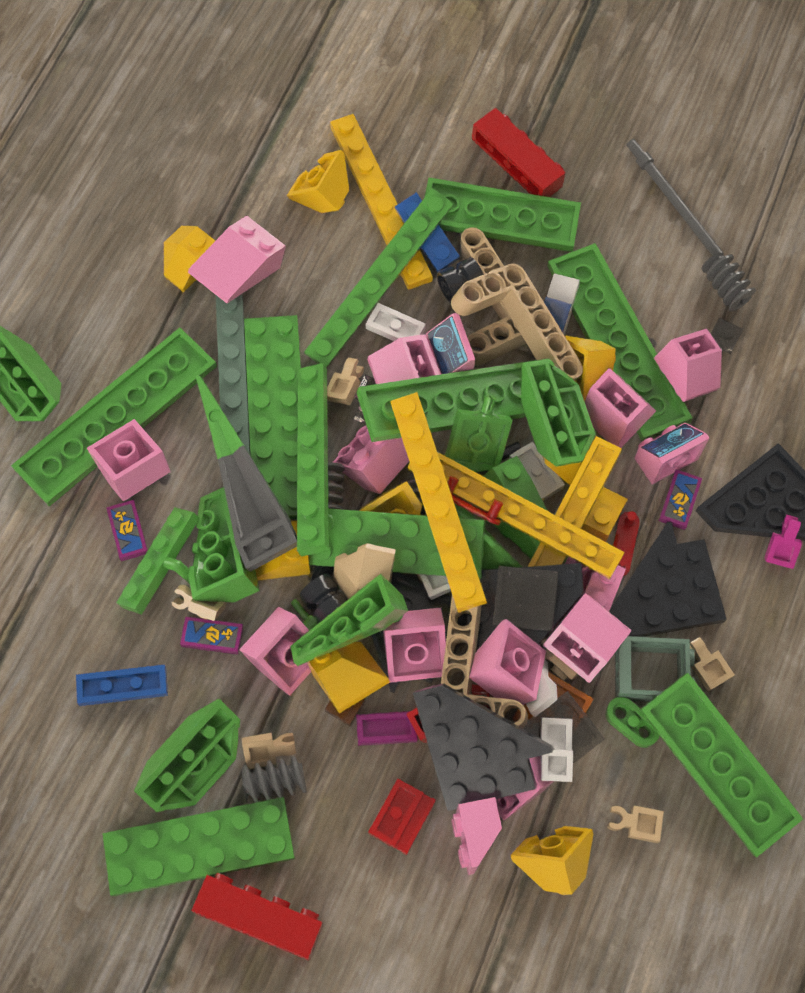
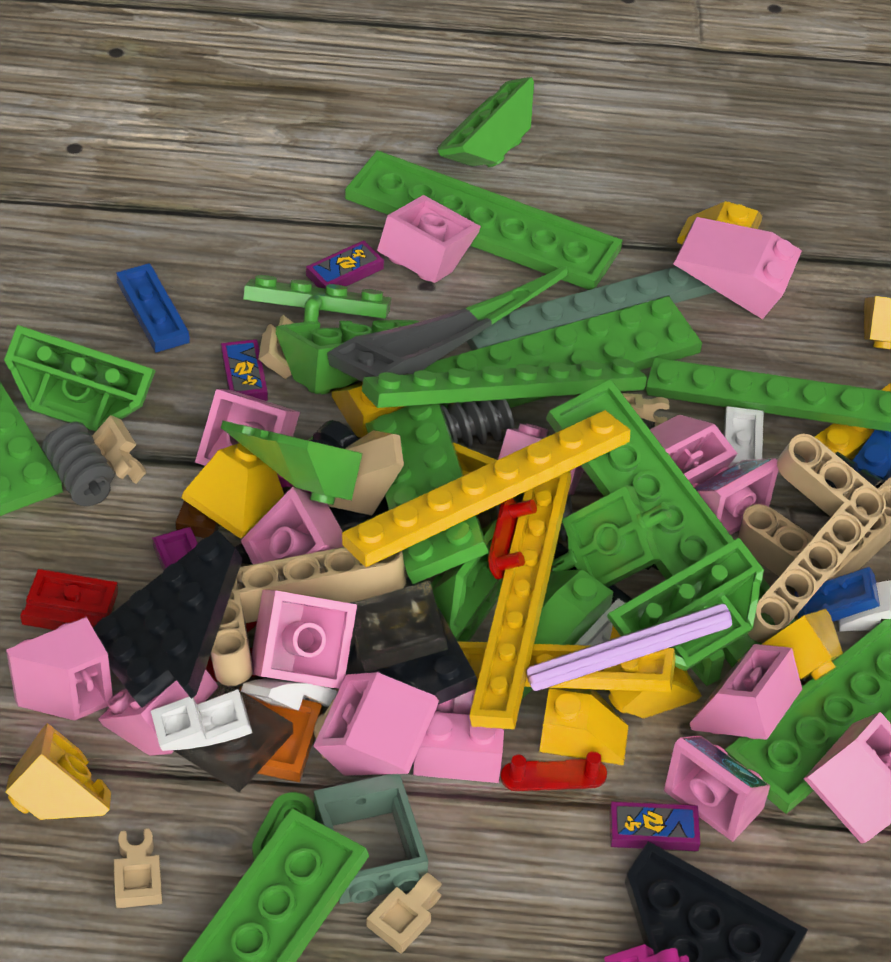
camera: 70 degrees right, 20 degrees down
black wing [609,522,727,637] -> none
none -> lavender axle [526,604,732,691]

